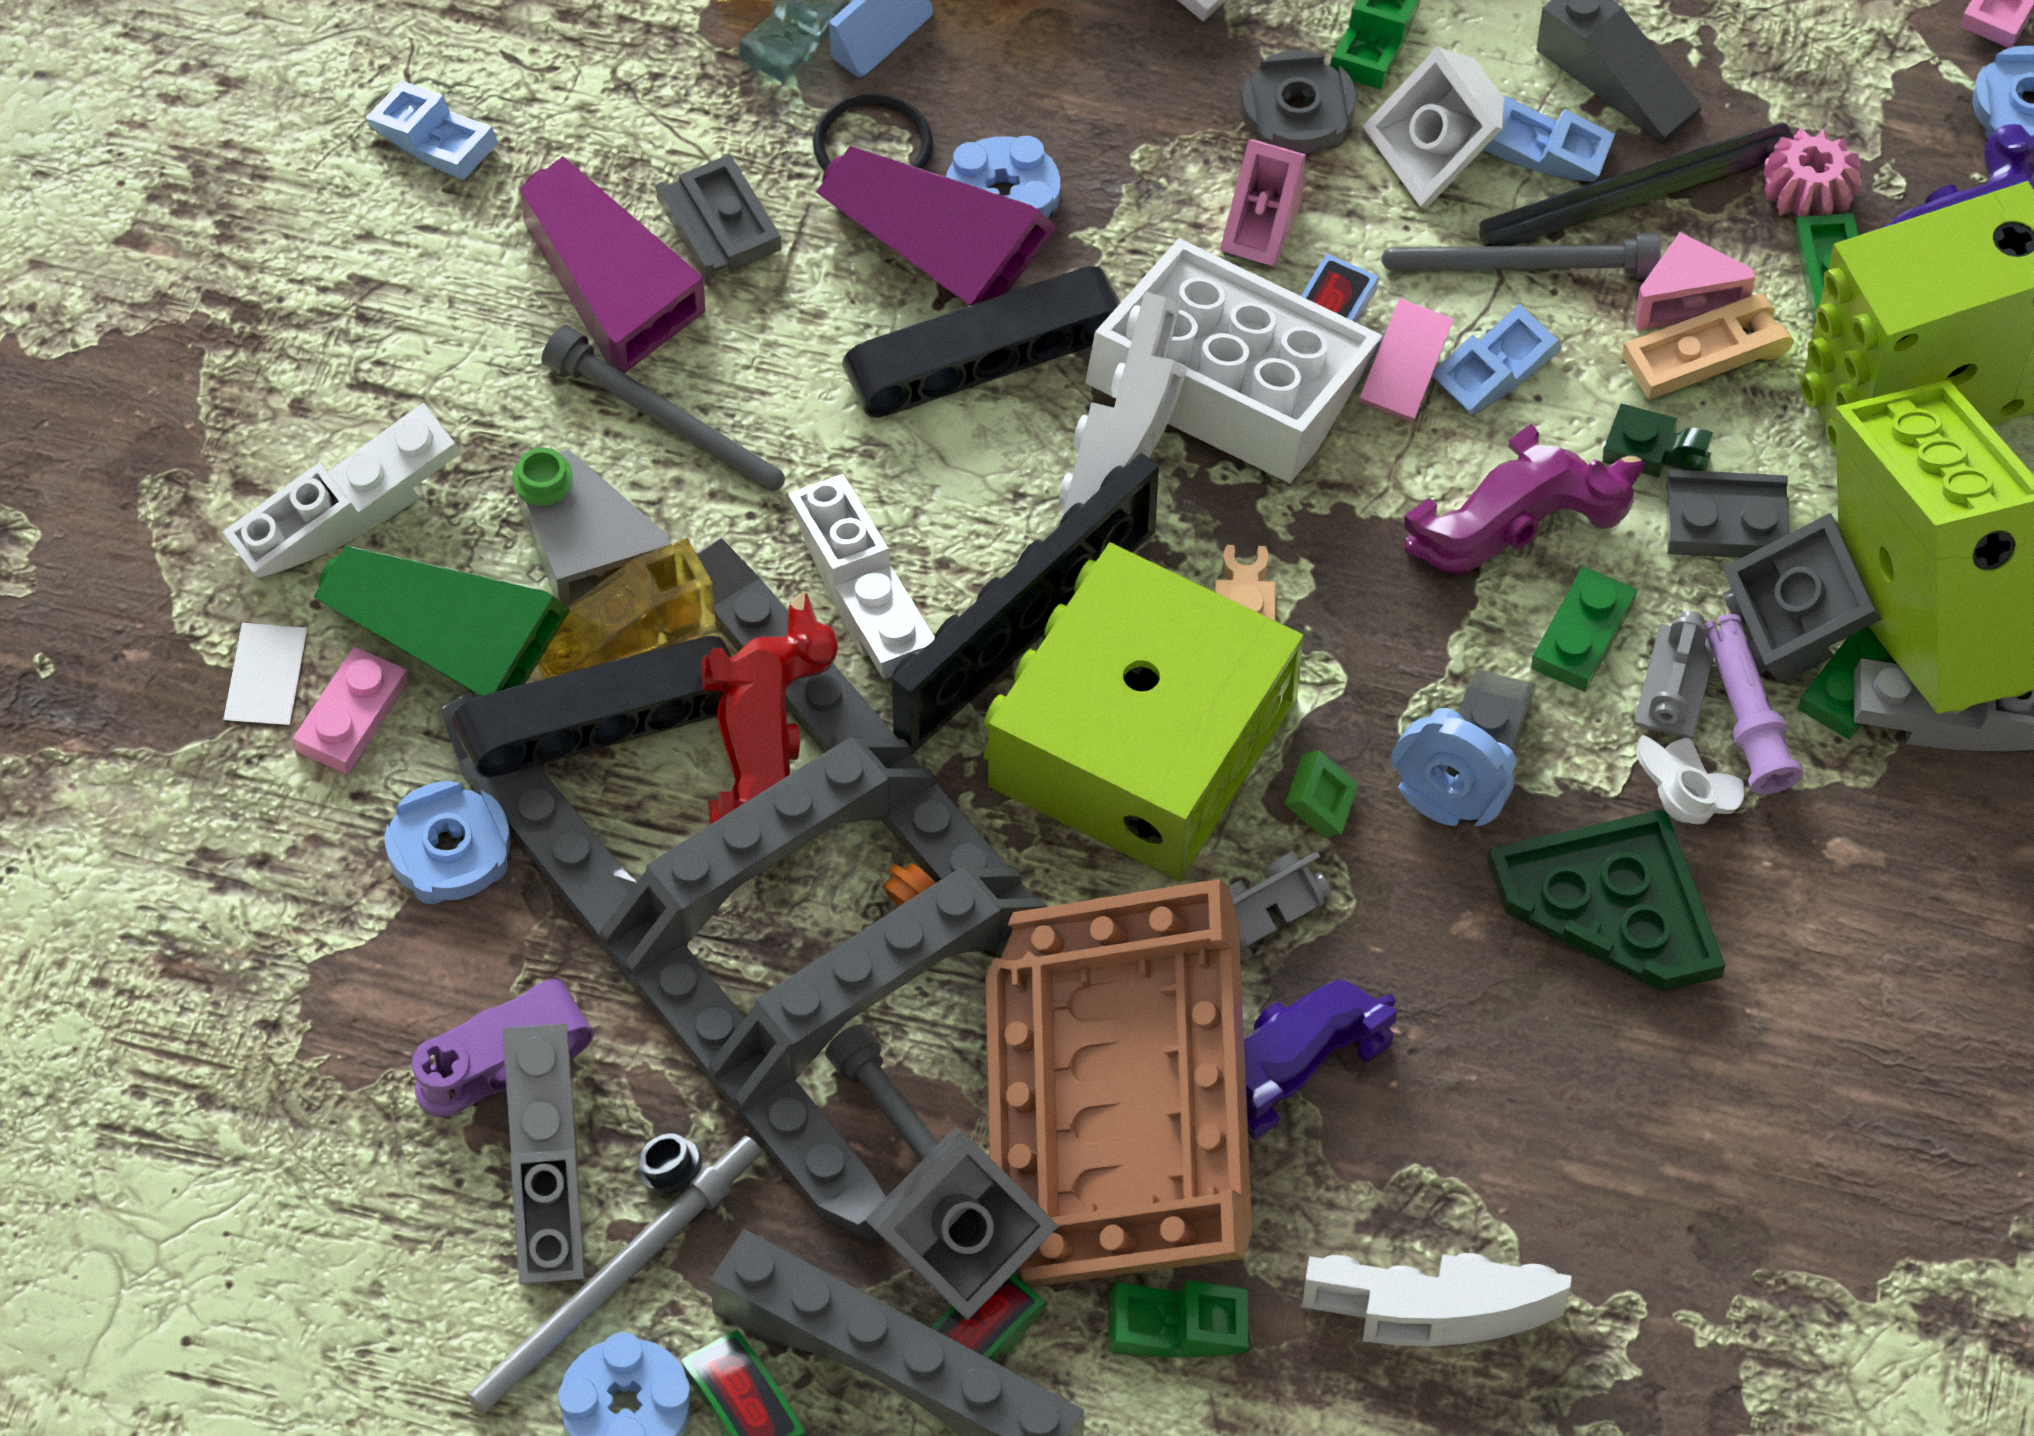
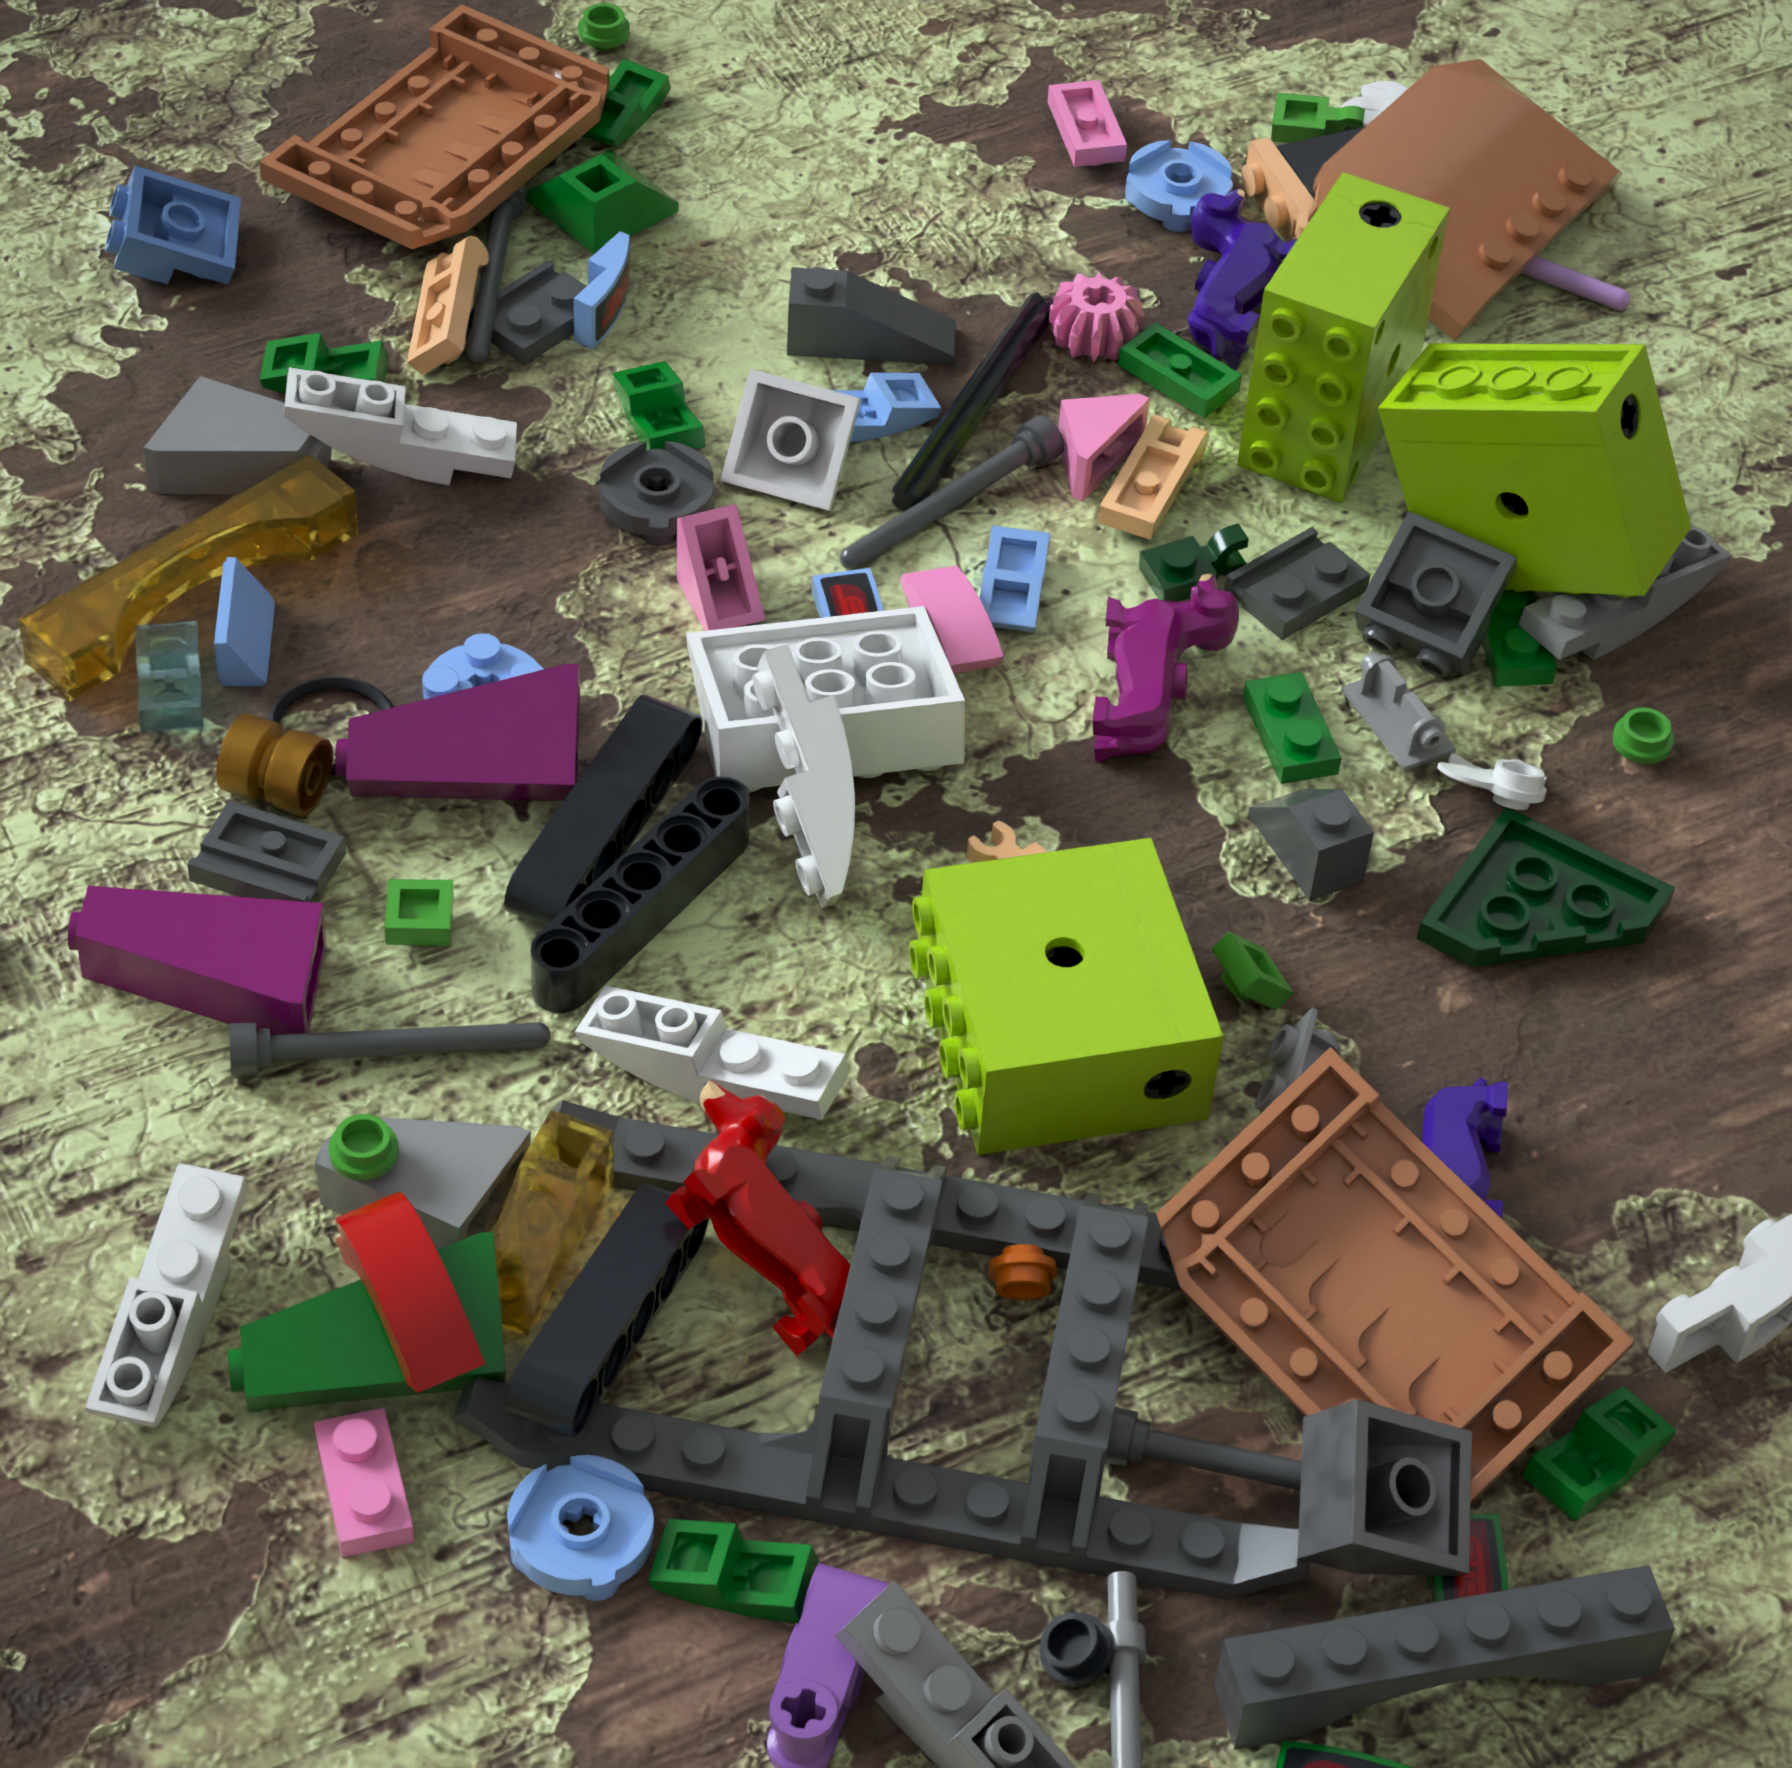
camera: 45 degrees left, 10 degrees down
white sticker [223,623,308,725] -> none
black plate [892,452,1159,755] -> none
light blue plate [1390,708,1517,827] -> none
lavender pin [1706,614,1804,795] -> none
none -> pearl gold wheel [216,713,333,816]
none -> red arch [334,1191,485,1393]
none -> bright green plate [385,879,454,946]
none -> black beam [530,776,750,1013]
none -> green slope [648,1519,819,1623]
none -> bright green plate [1612,707,1674,764]

